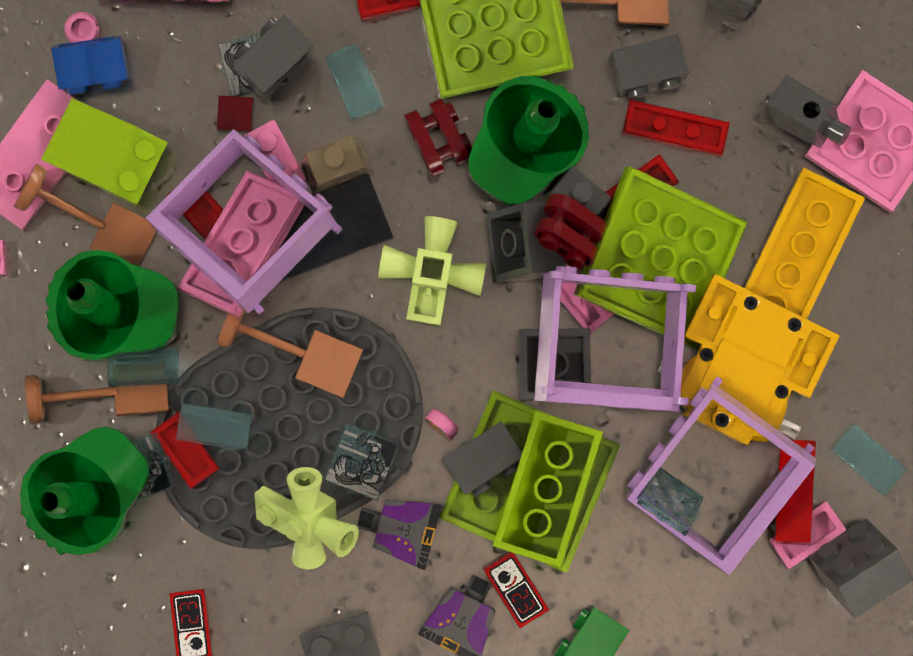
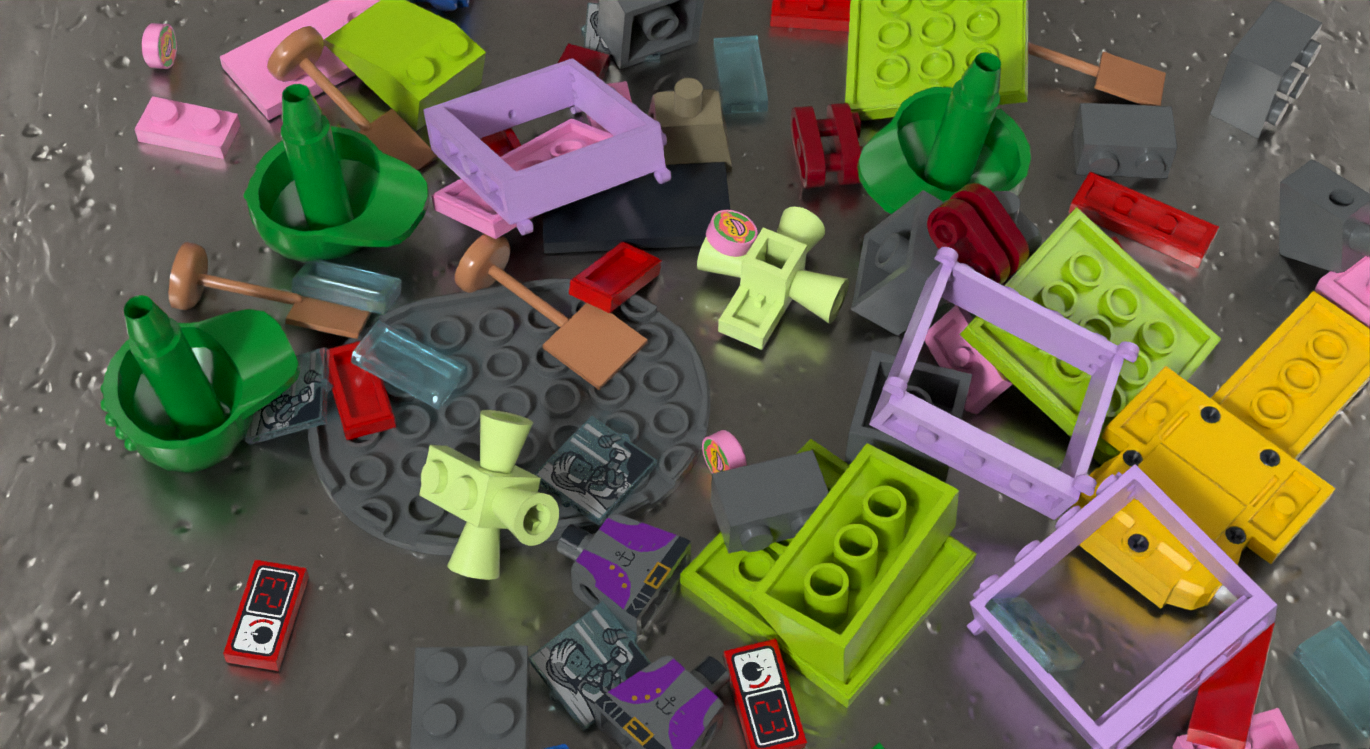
camera: 20 degrees right, 30 degrees down
none -> piece [529,601,651,731]
none -> red tile [568,242,662,313]
none -> tile [706,210,758,257]

